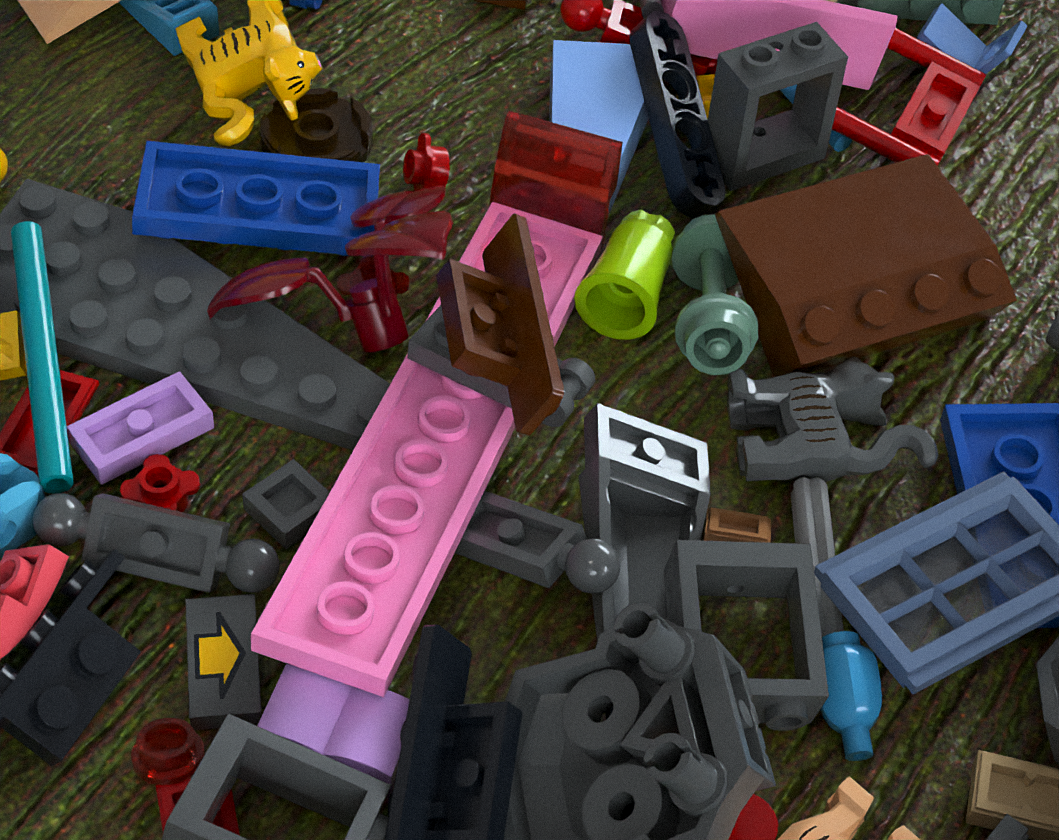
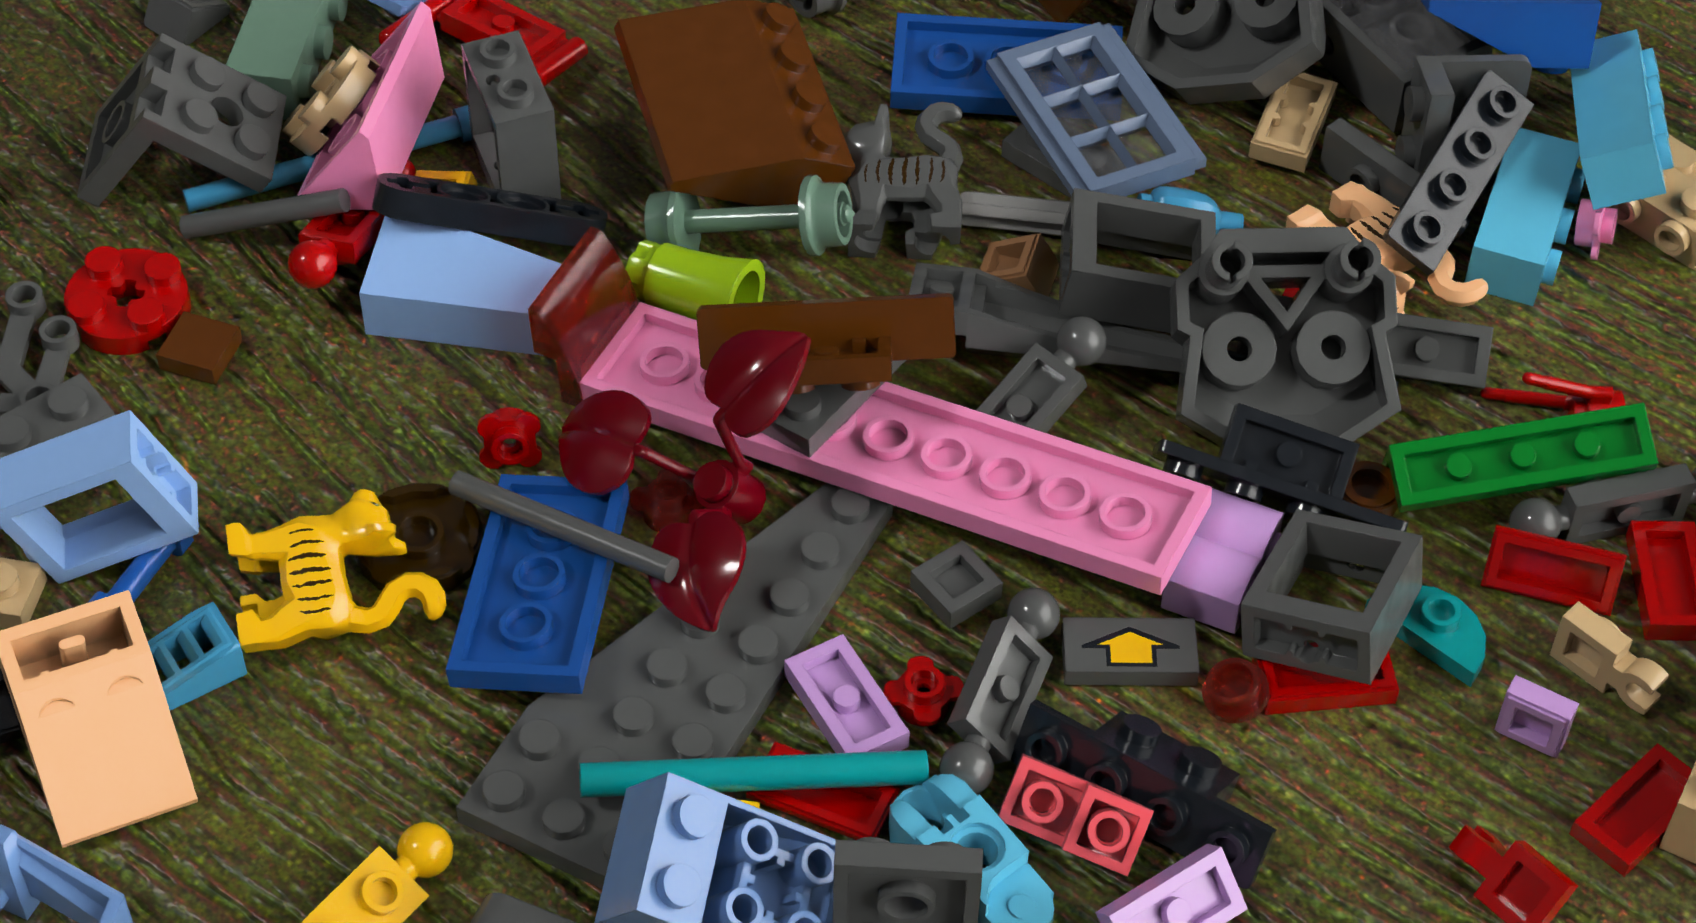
camera: 80 degrees left, 0 degrees up
none -> dark grey bar [448,471,679,583]

